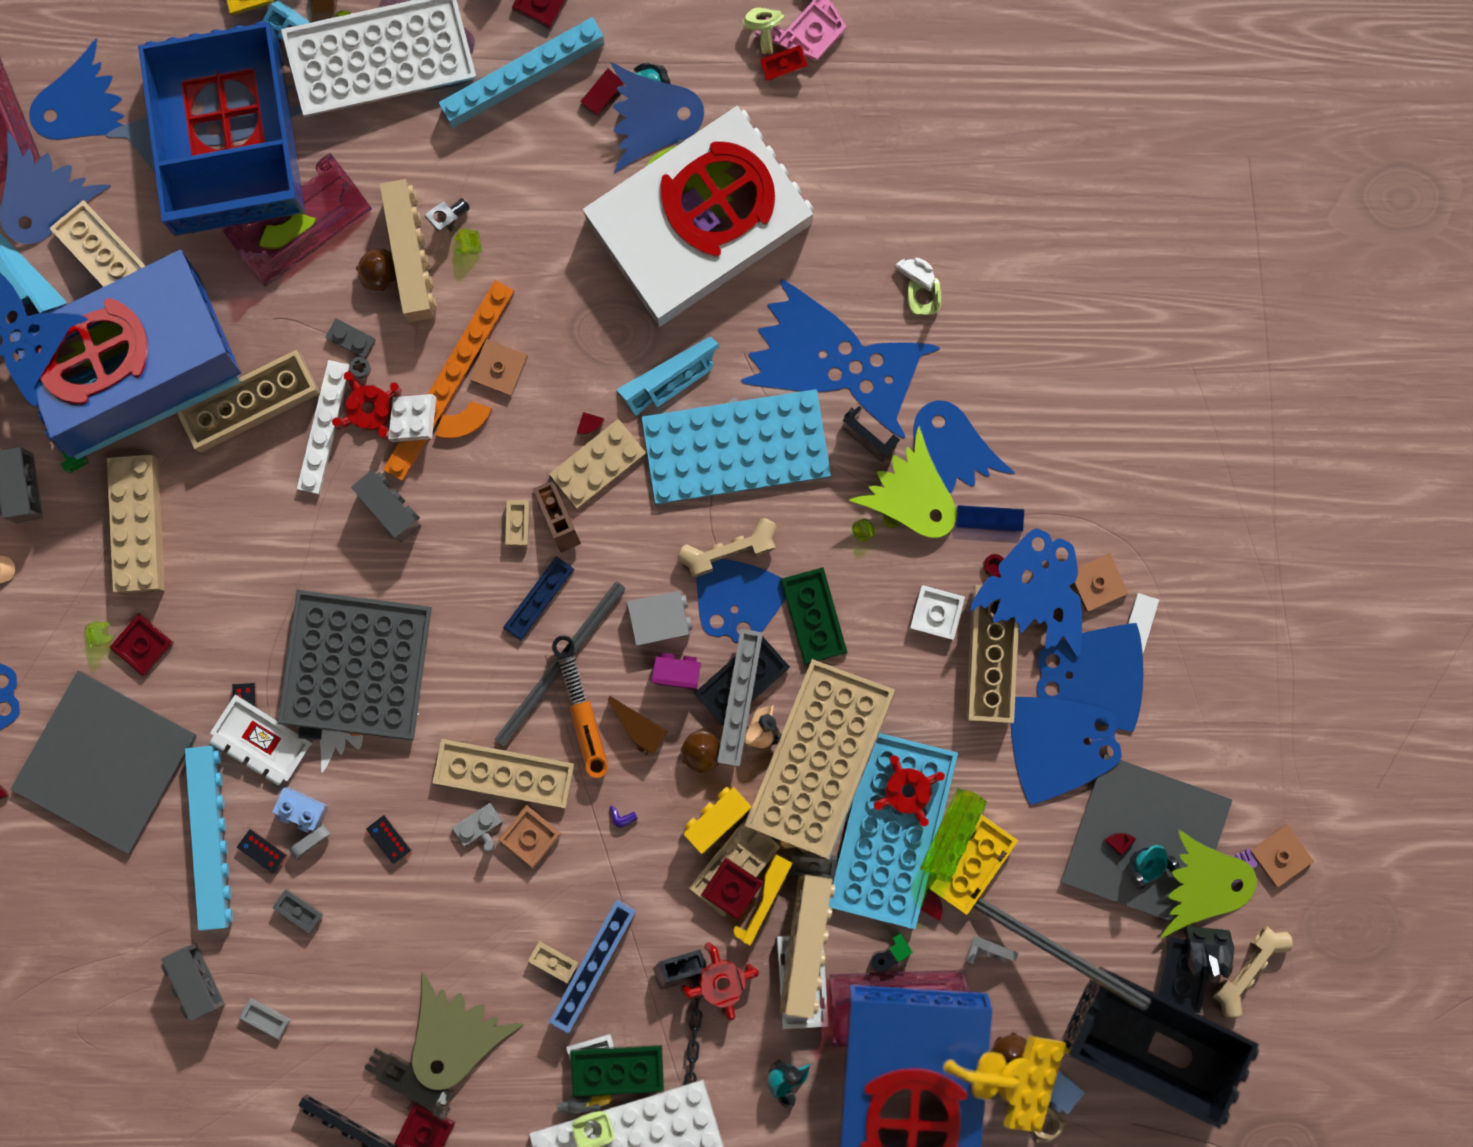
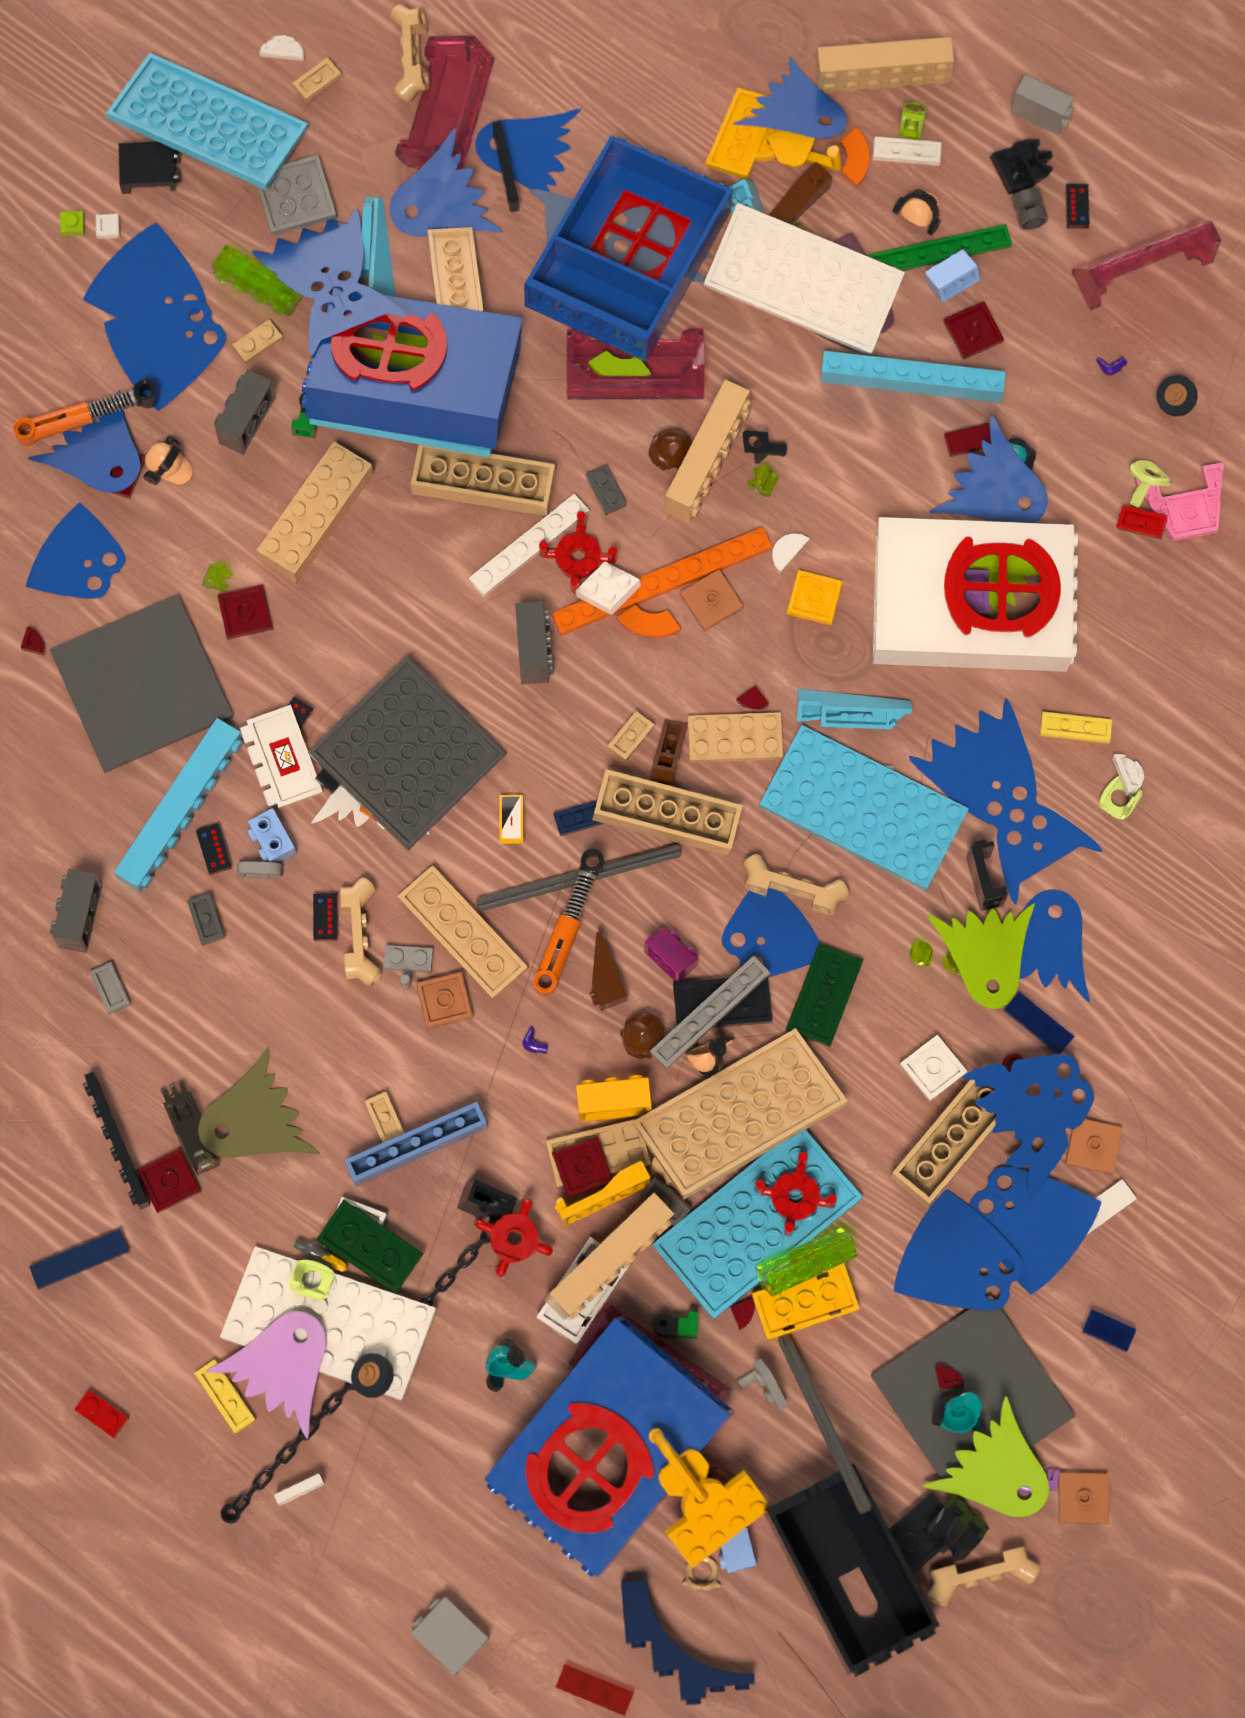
camera: 40 degrees right, 10 degrees down
dark grey bush [349,357,371,378] -> none
light grey brick [627,591,693,647] -> none
none -> tan plate [340,878,381,986]
none -> black tile [492,120,519,212]
none -> slope [499,795,523,844]
none -> tan brick [592,769,743,856]
none -> white tile [772,533,810,574]
none -> yellow tile [787,570,843,626]
none -> light yellow tile [1040,711,1112,744]
none -> clear blue plate [1081,1309,1137,1353]

